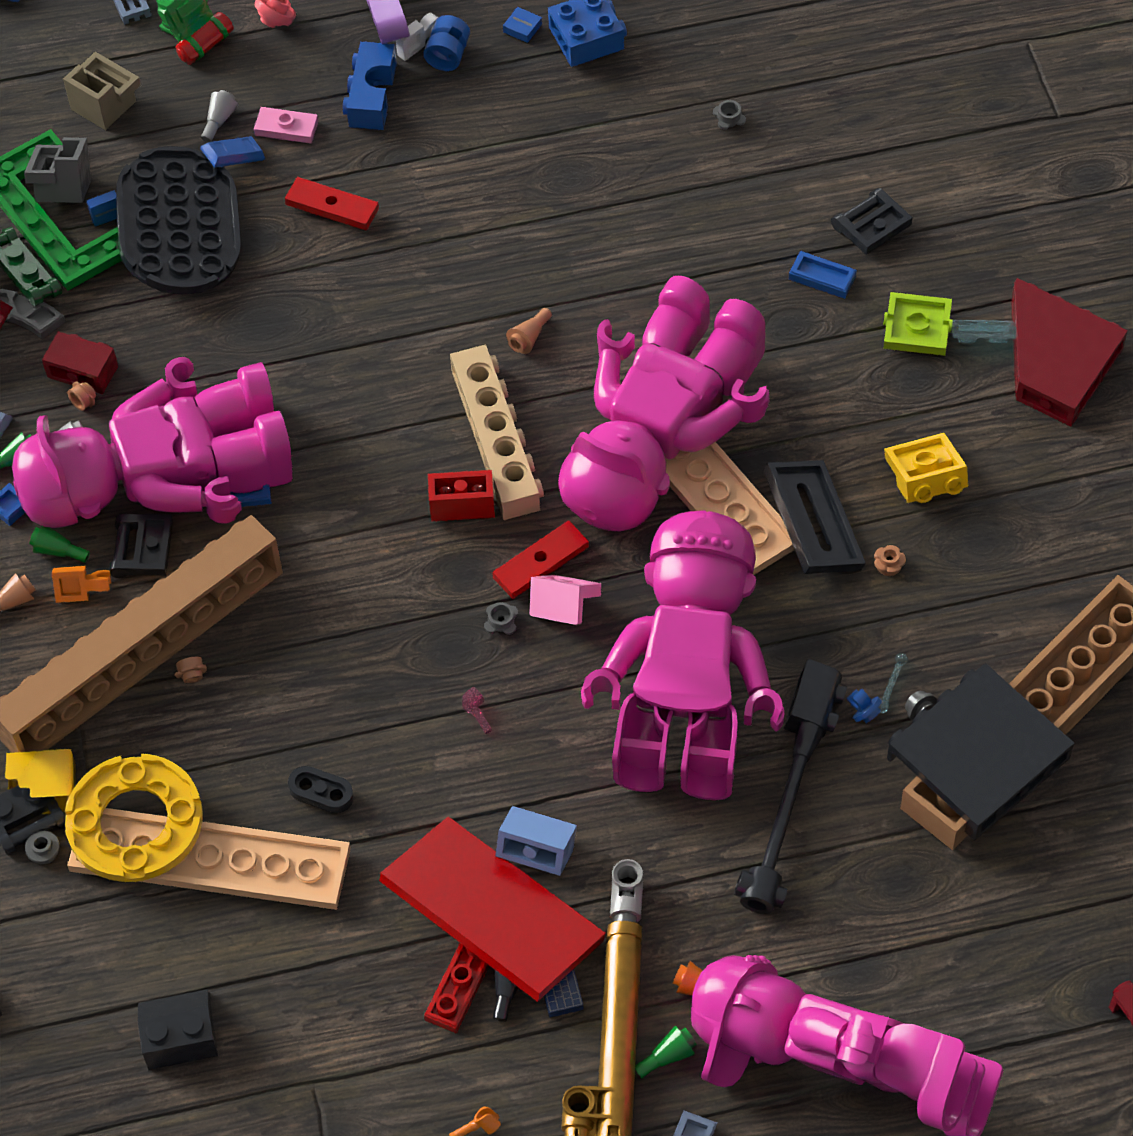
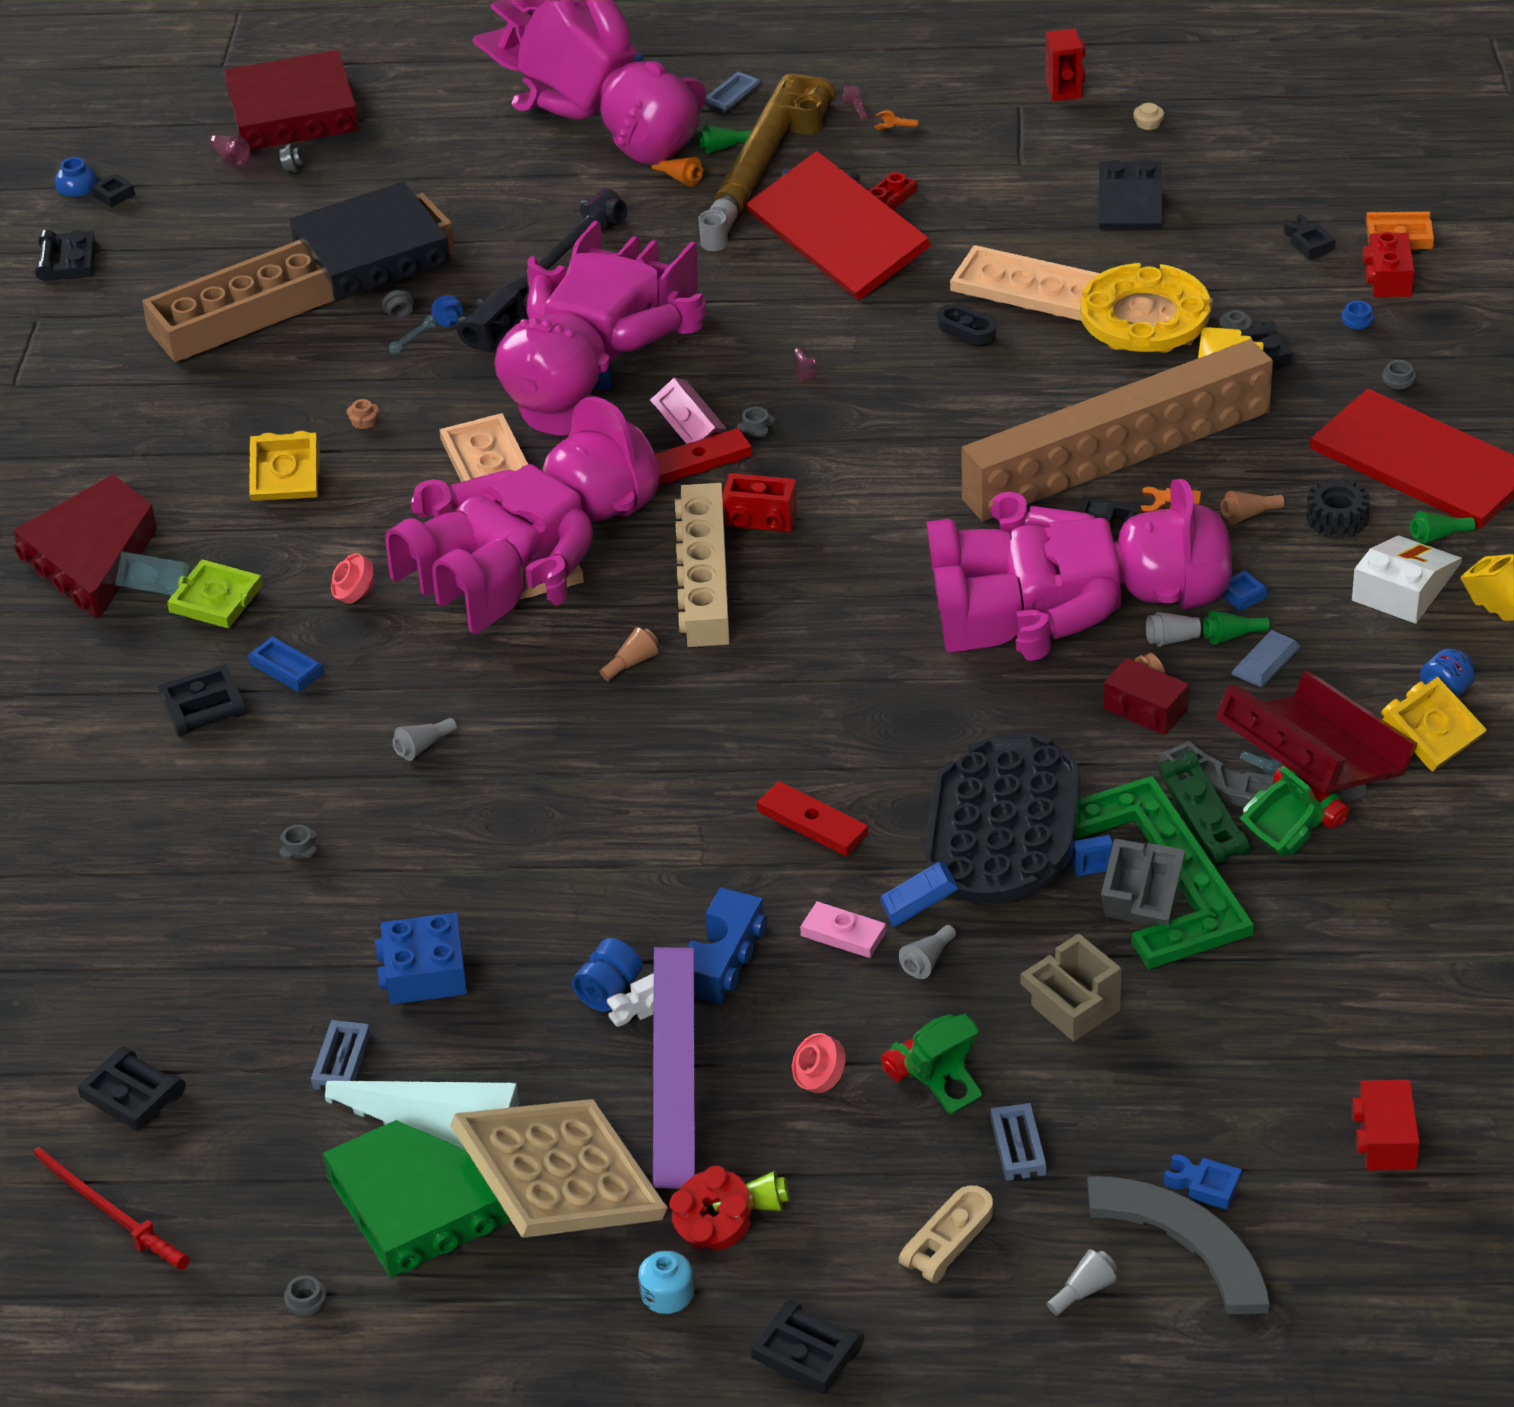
camera: 165 degrees left, 15 degrees down
medium blue brick [496,806,577,876] -> none
blue tile [503,7,542,43] -> none
black piece [763,460,866,574] -> none
none -> coral plate [331,553,374,604]
none -> light grey cone [392,718,457,761]

